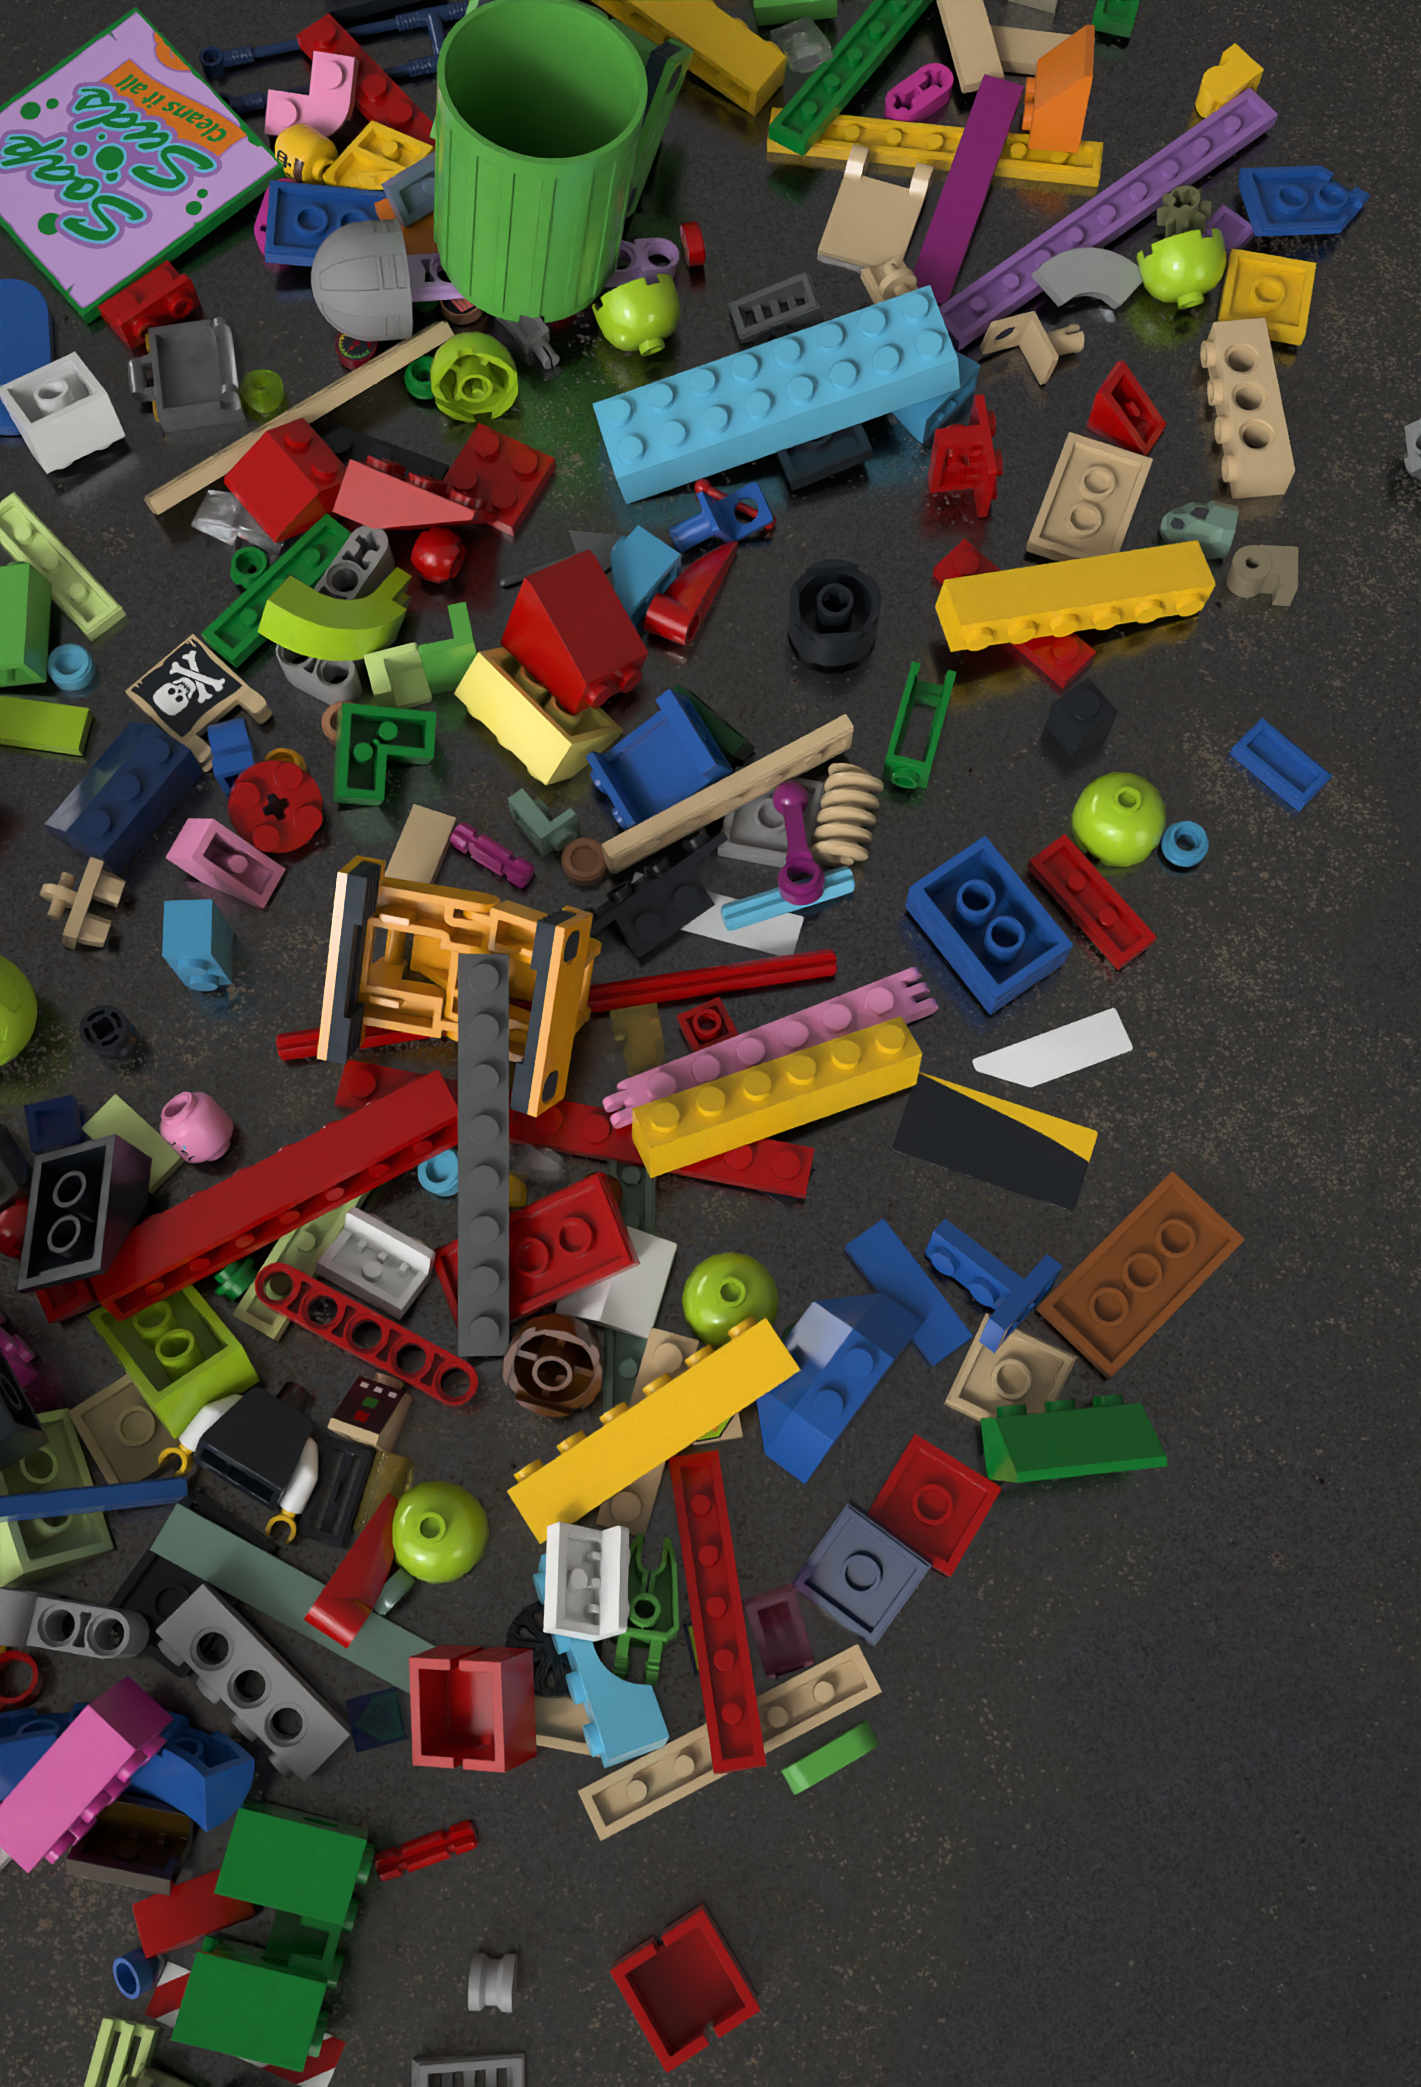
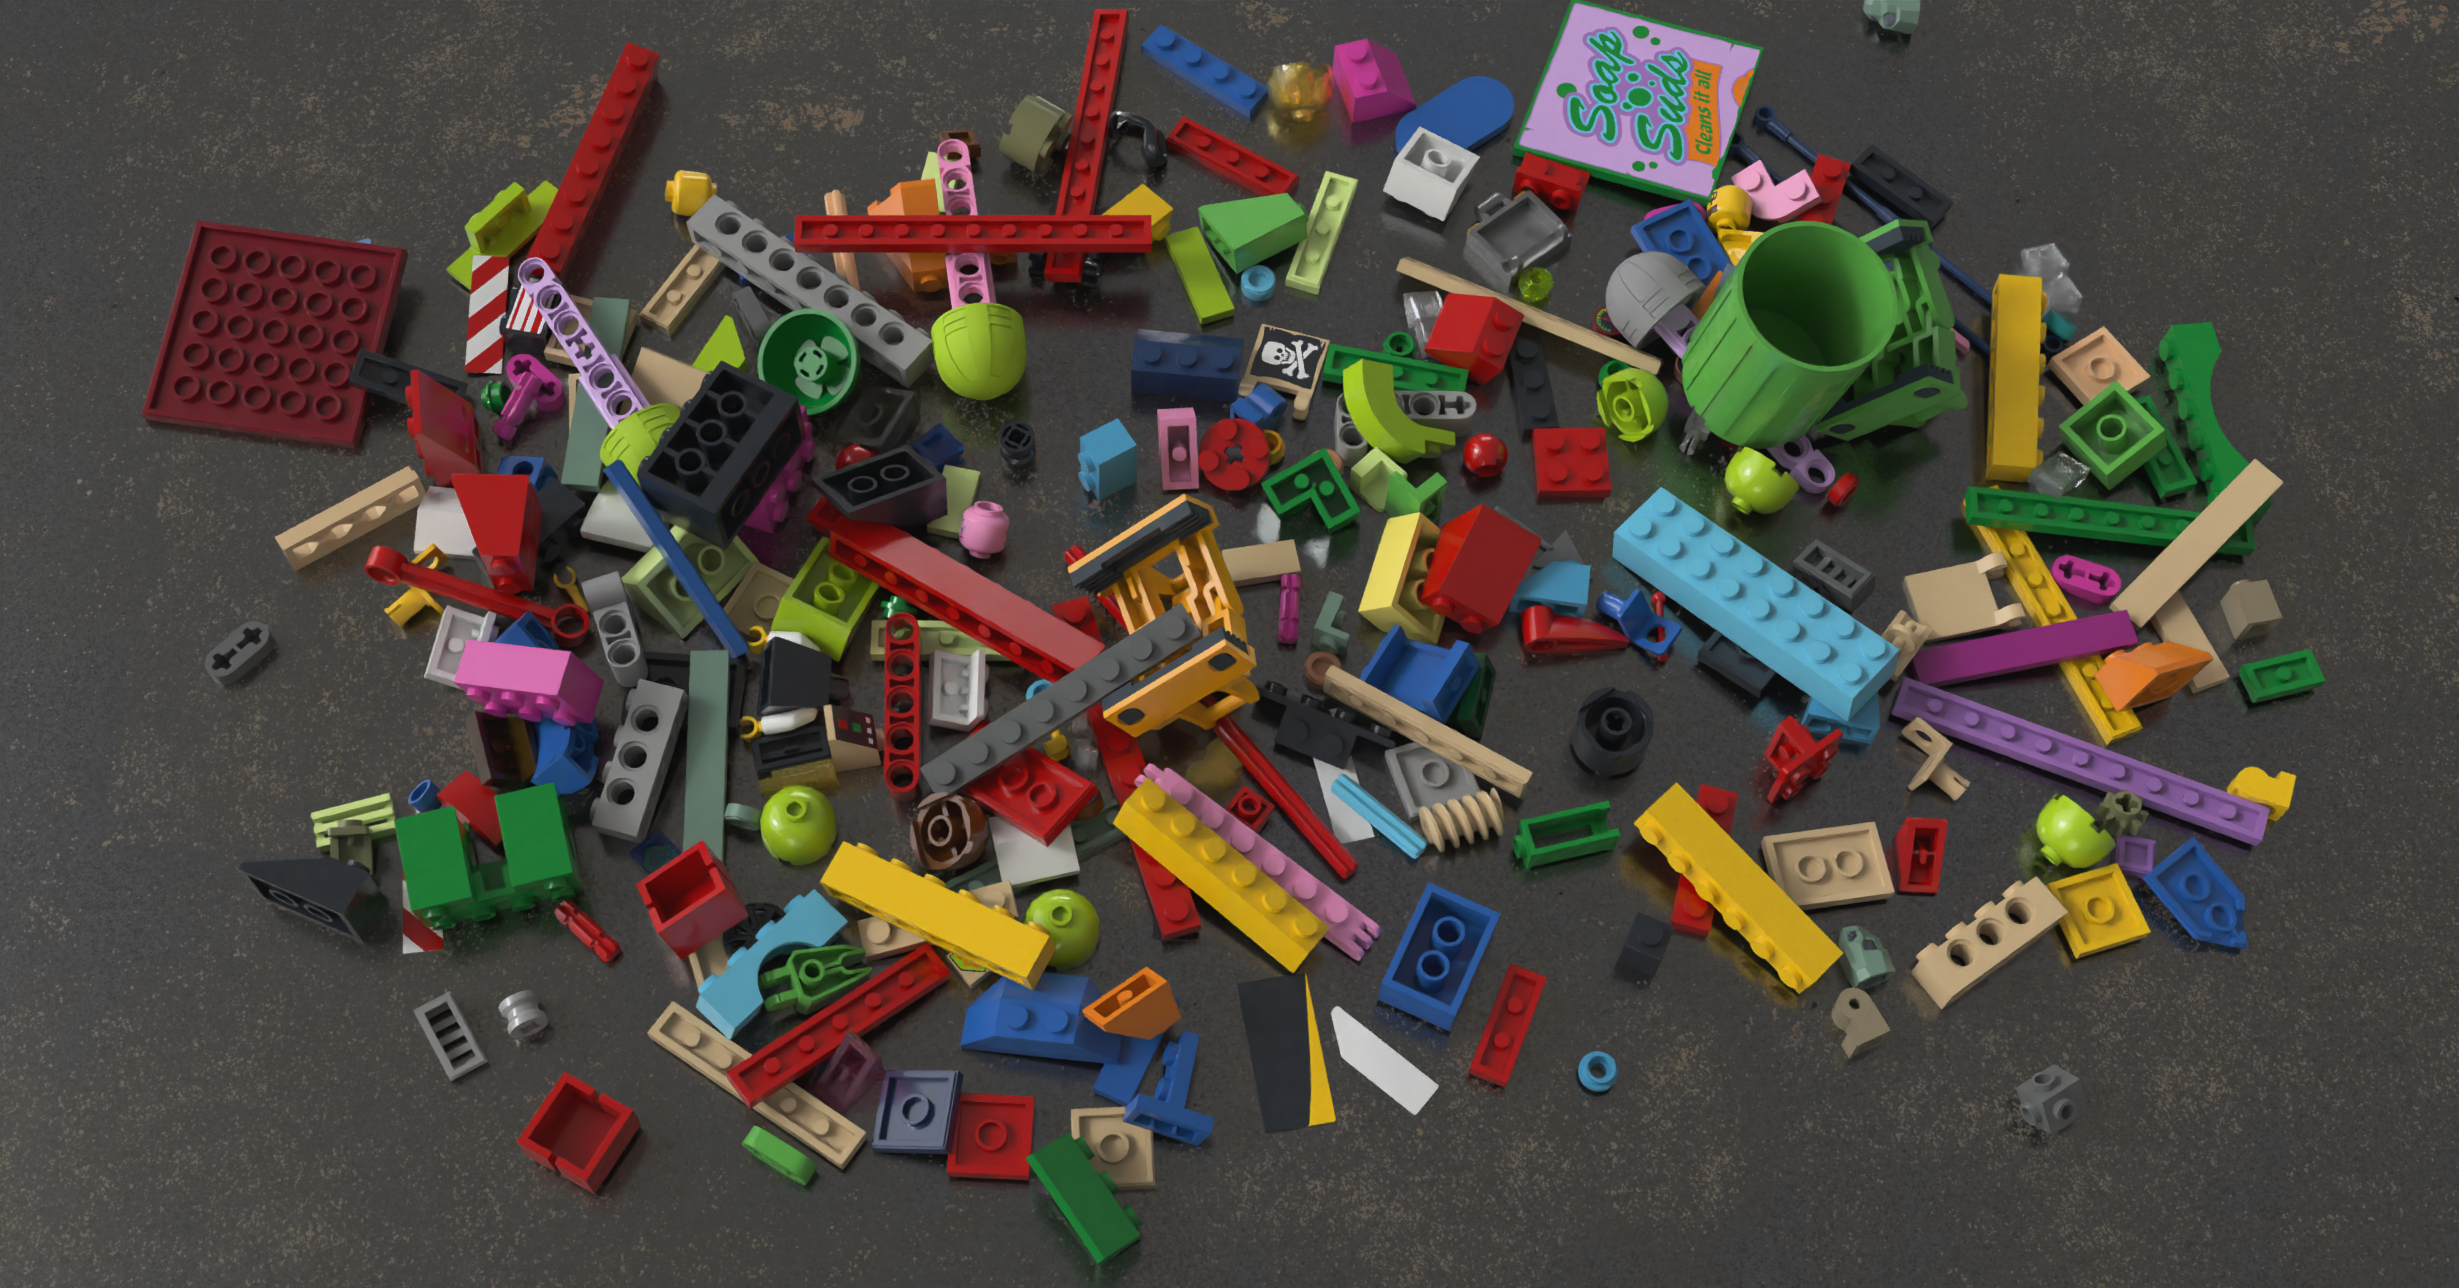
camera: 55 degrees right, 10 degrees down
tan hips [40,857,126,949] -> none
red piece [303,1492,399,1649] -> none
slope [332,455,498,531] -> none
white bracket [543,1522,631,1641] -> none
magenta piece [772,780,825,906] -> none
light grey tile [1030,247,1143,309] -> none
dark orange plate [1036,1170,1245,1380] -> none
lime cylinder [1072,772,1166,867] -> none
blue tile [1229,717,1333,812] -> none
none -> orange slope [1082,967,1182,1040]

